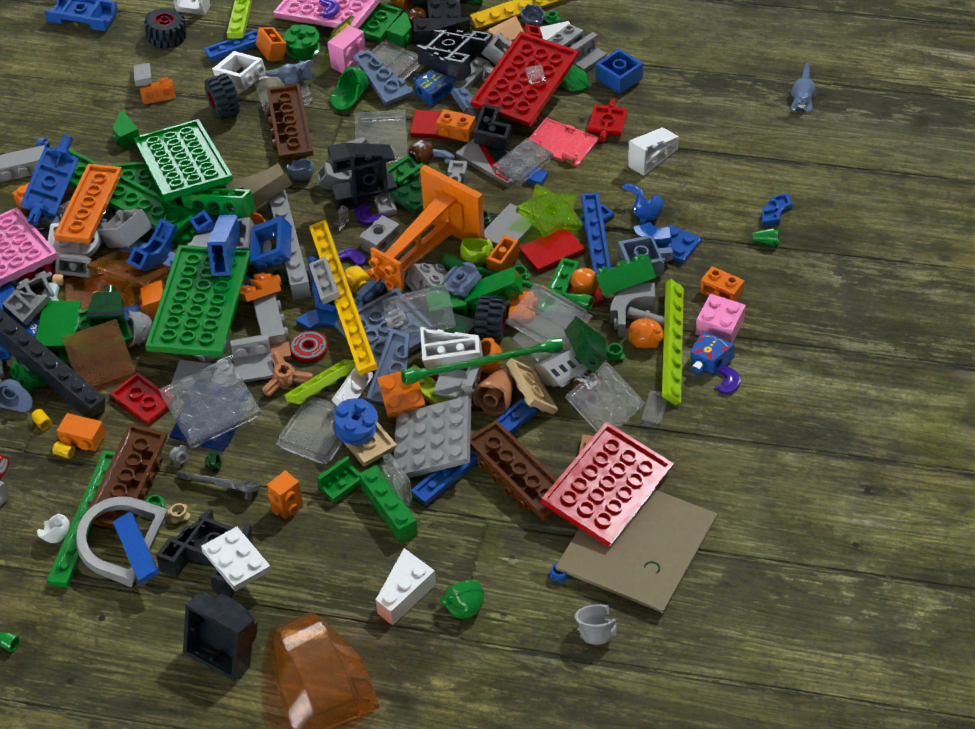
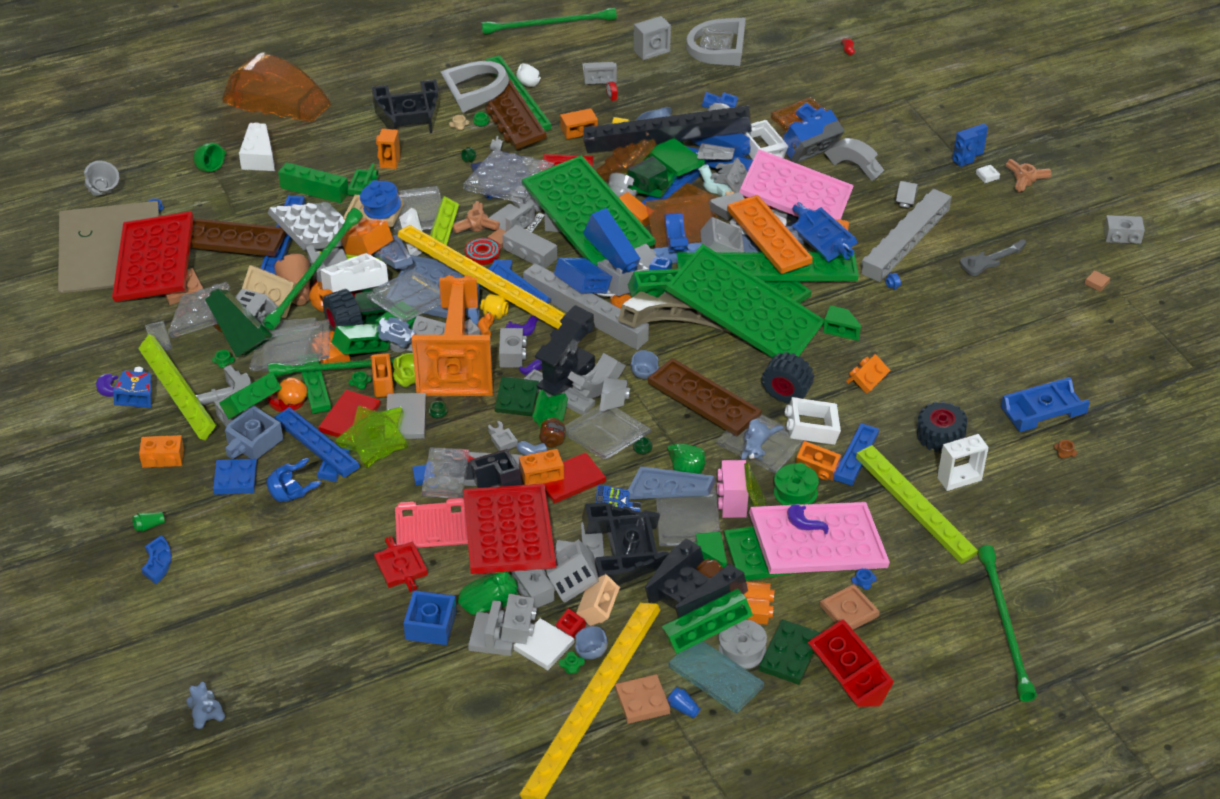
camera: 140 degrees right, 5 degrees down
blue tile [113,511,159,584] -> none
light grey tile [133,63,152,86] -> none
dark grey piece [176,471,261,500] -> none
black container [183,591,258,681] -> none
white plate [201,527,271,591] -> none
orange plate [239,272,282,302] -> none
light grey plate [309,256,341,304] -> none
clear plate [382,453,413,507] -> none
light grey gear [385,309,408,331] -> none
sand blue hinge [451,87,481,119] -> none
clear tile [525,64,546,84] -> none
white wedge [628,127,679,176] -> none
orange hair [628,318,663,349] -> none
blue tile [633,222,672,244] -> none
bright pink brick [695,294,746,343] -> none

